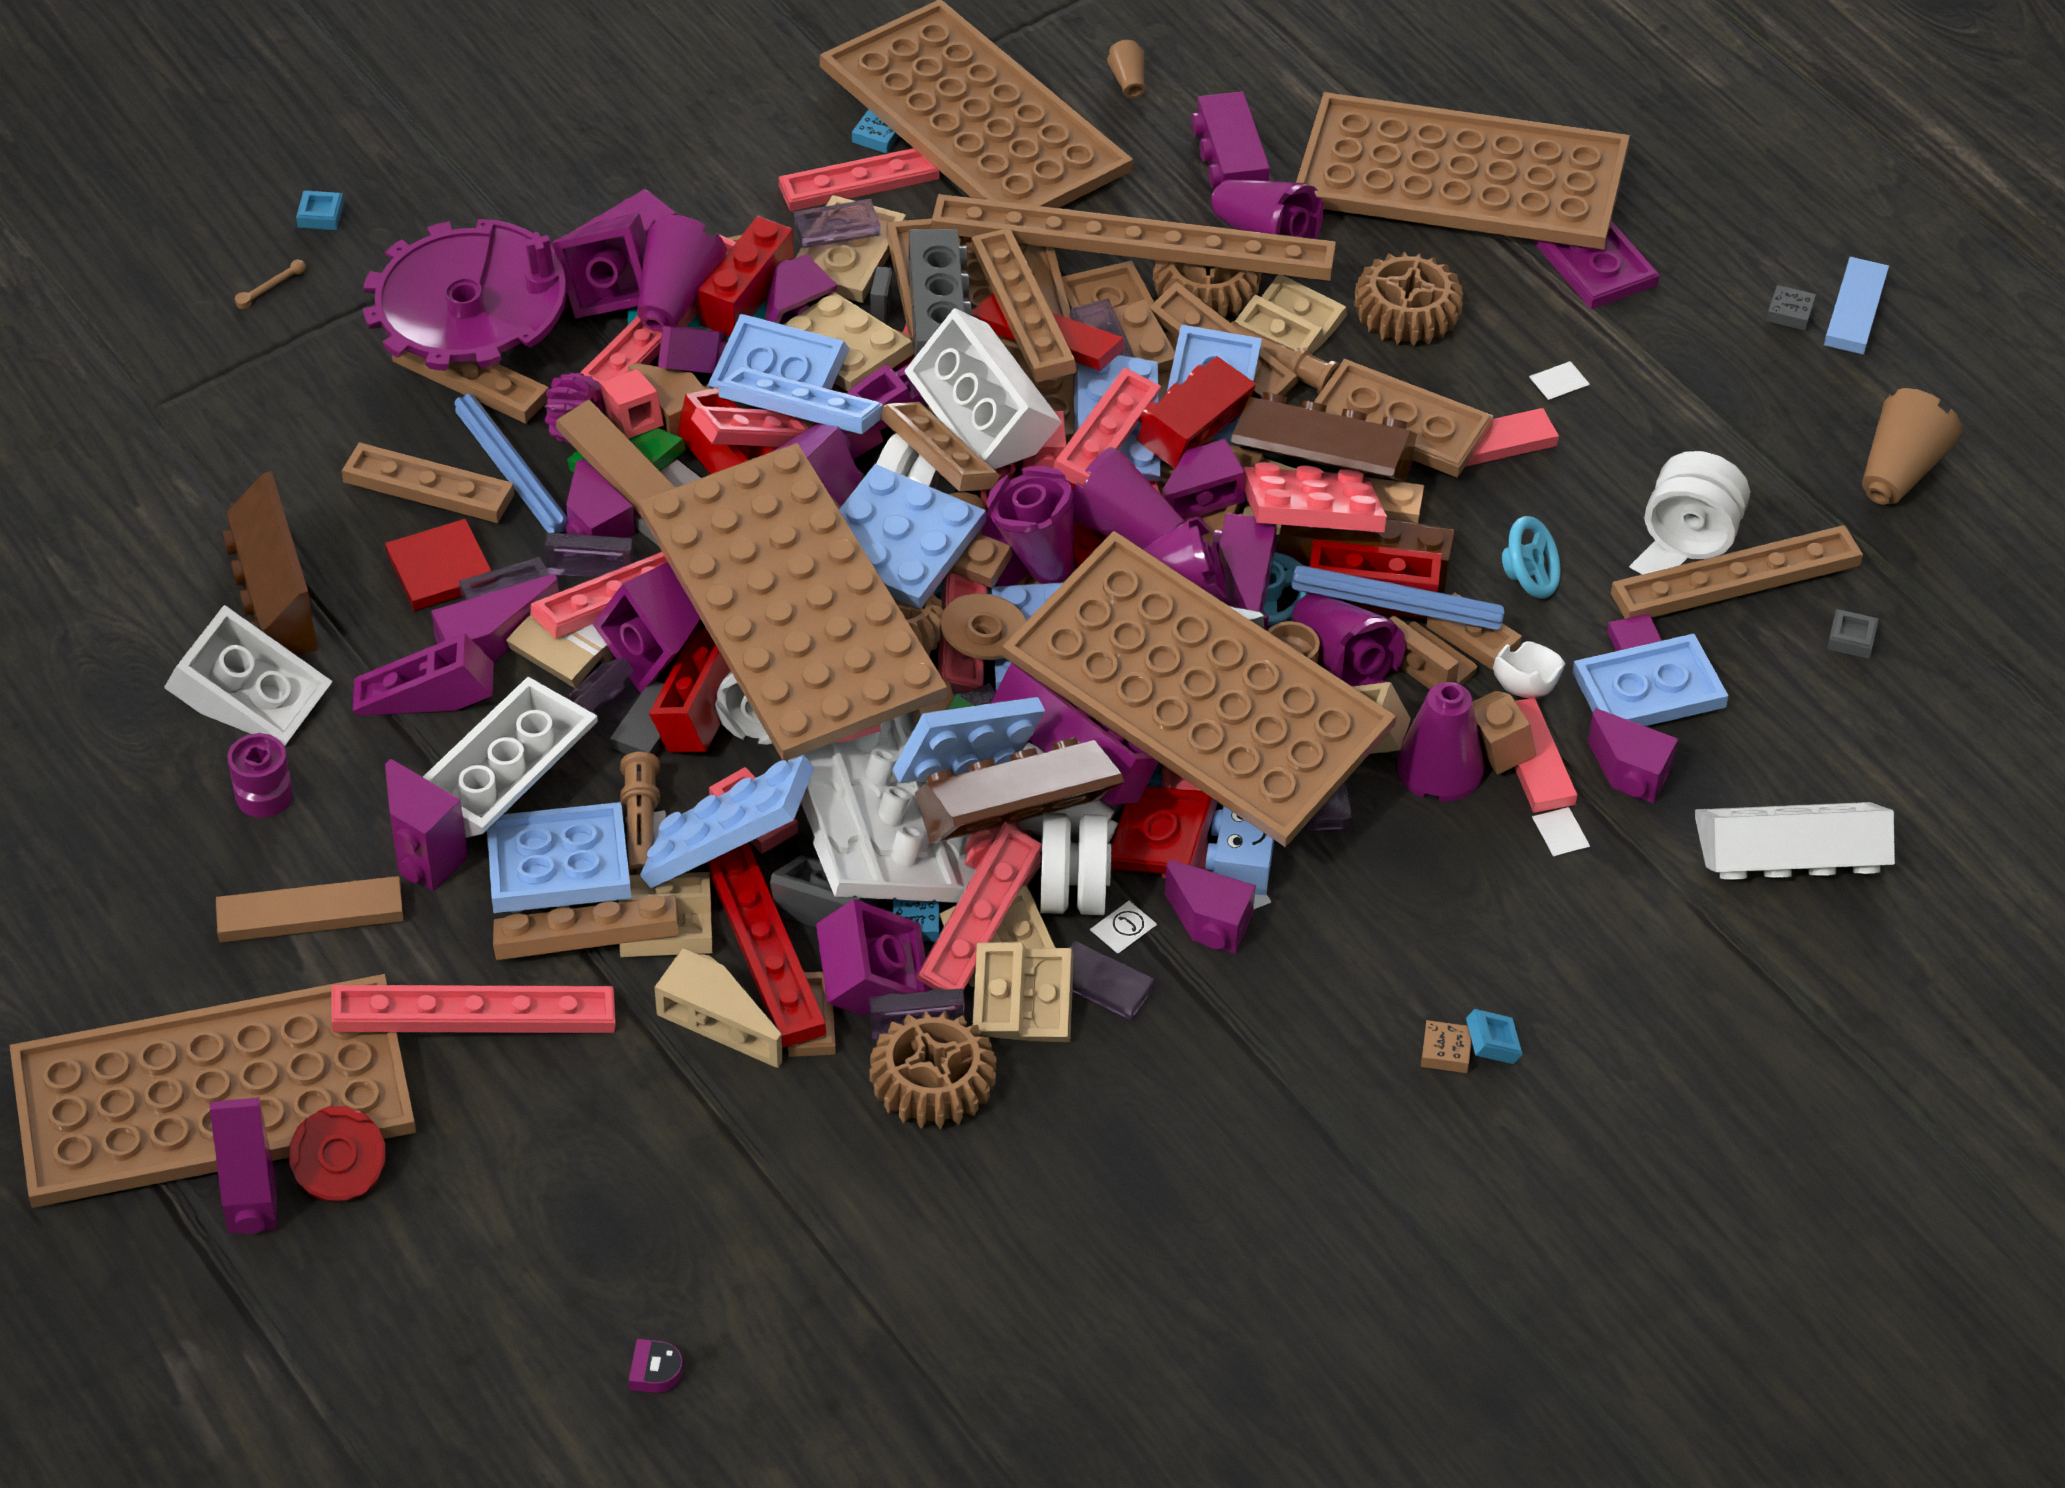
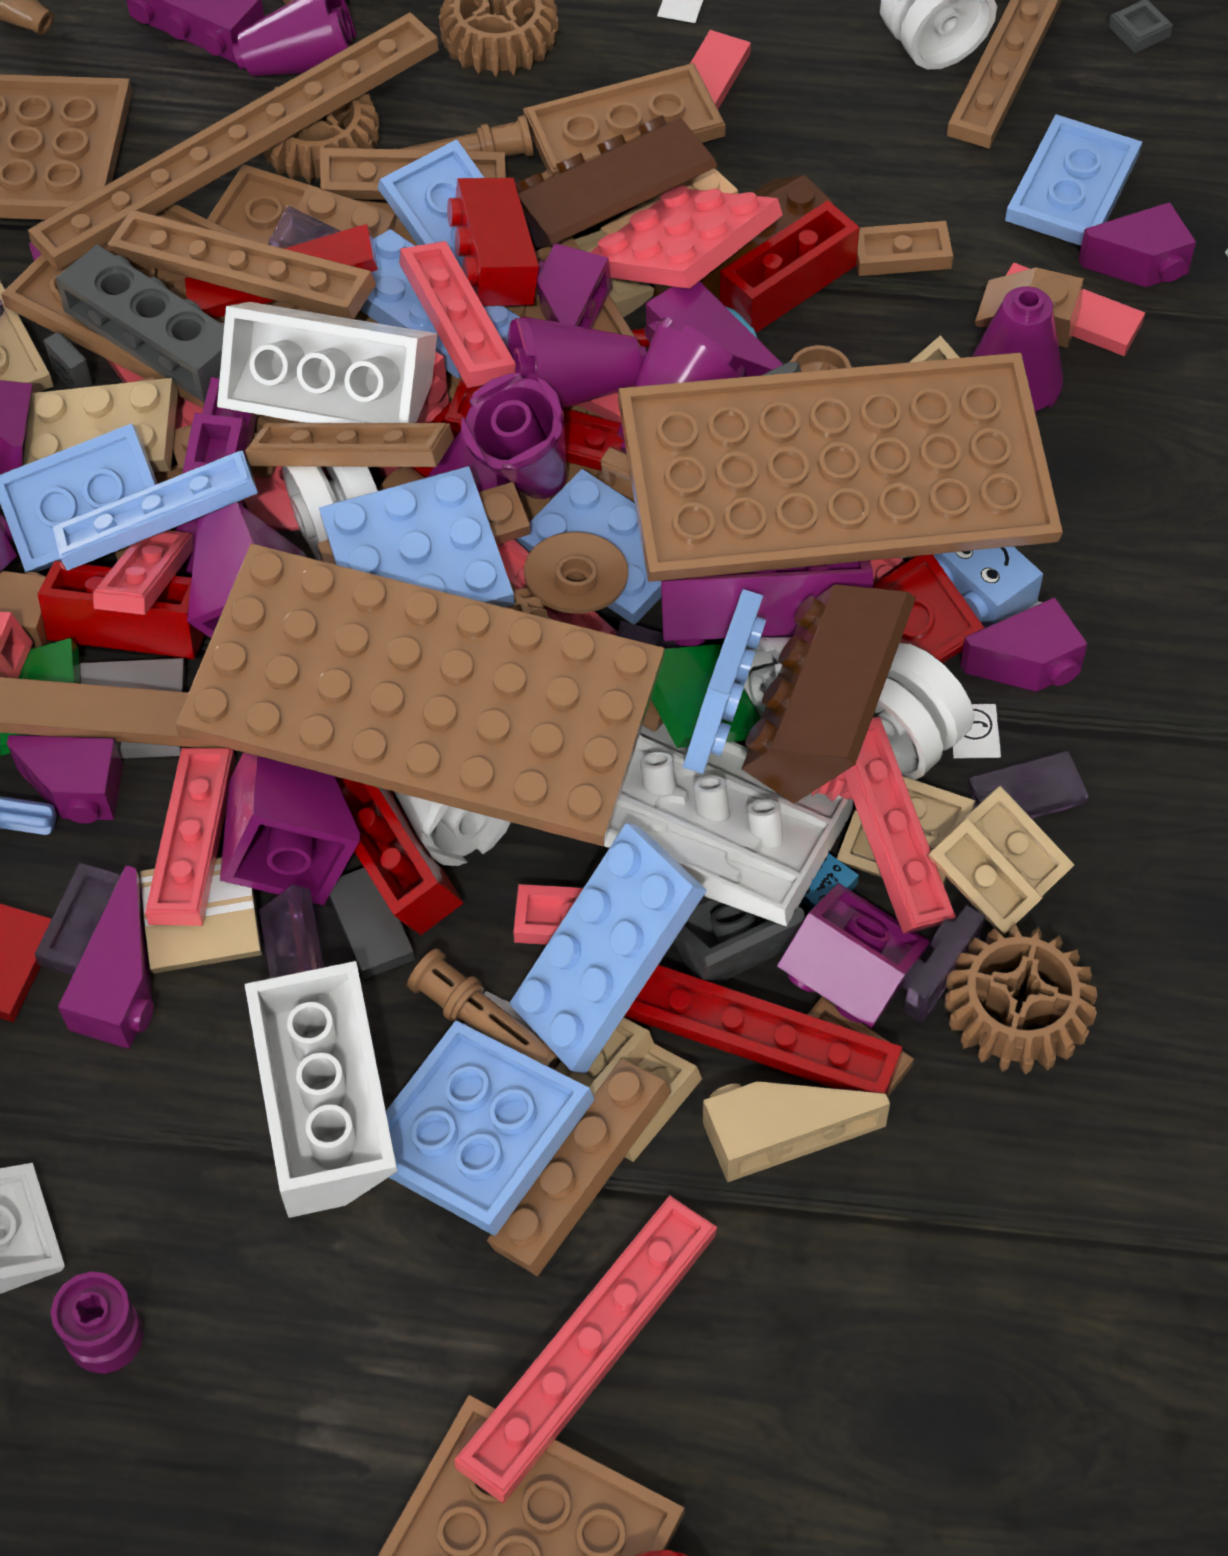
camera: 45 degrees left, 10 degrees up
medium nougat tile [216,876,404,943] -> none
magenta slope [352,633,494,716] -> none
magenta slope [385,759,468,891] -> none
clear purple plate [545,533,634,578] -> none
tile [629,1339,683,1393] -> none
tan slope [1235,275,1347,354] -> none
medium blue axle [1291,565,1504,630] -> none
magenta cone [1292,593,1406,687] -> none
medium nougat panel [1390,616,1477,689] -> none
white hair [1493,641,1565,699] -> none
medium azure piece [1502,516,1561,599] -> none
white sticker [1532,807,1590,856] -> none
magenta tile [1607,614,1662,651] -> none
white sticker [1629,540,1688,575] -> none

